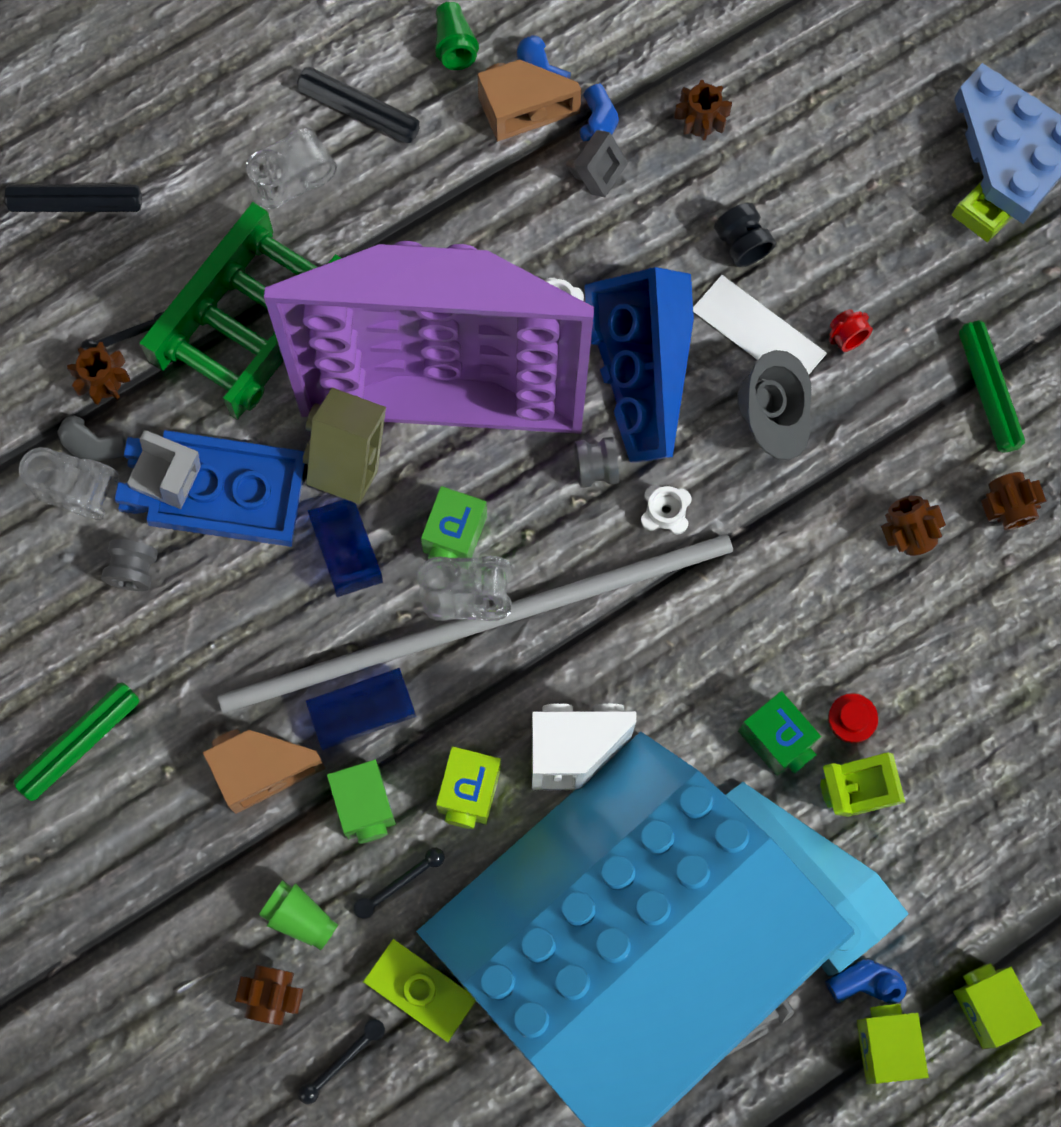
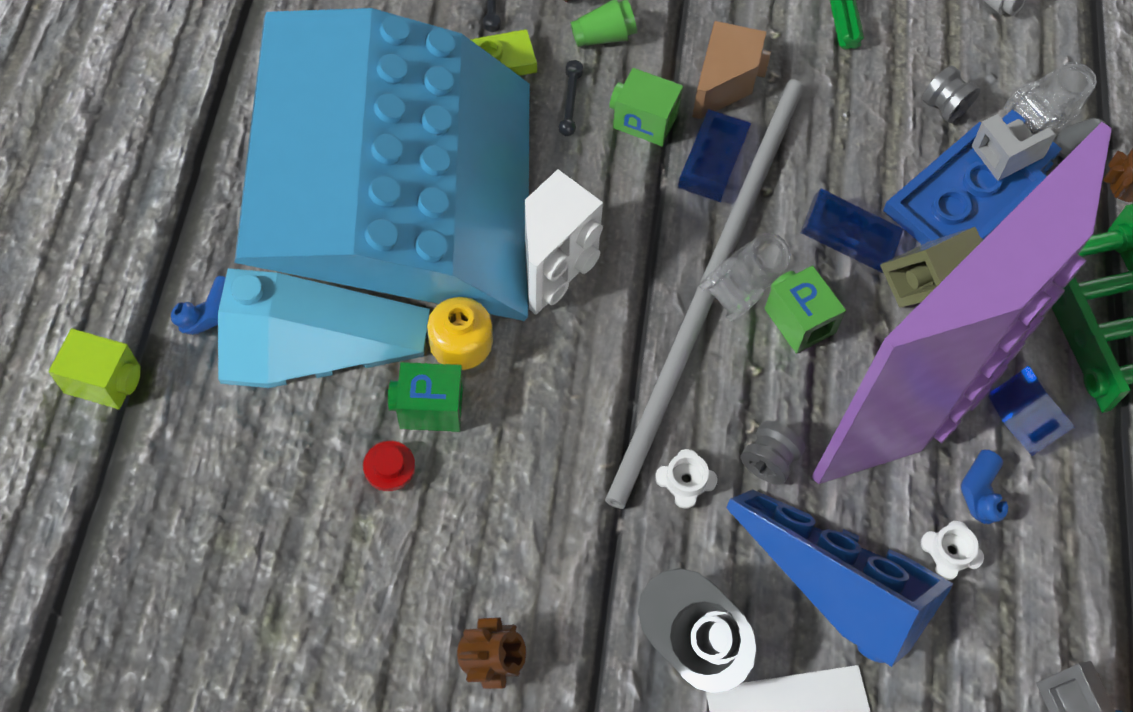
camera: 130 degrees right, 10 degrees down
lime brick [436,746,501,829] -> none
lime bracket [820,752,906,817] -> none
lime brick [856,1004,929,1084] -> none
none -> yellow head [427,297,493,370]

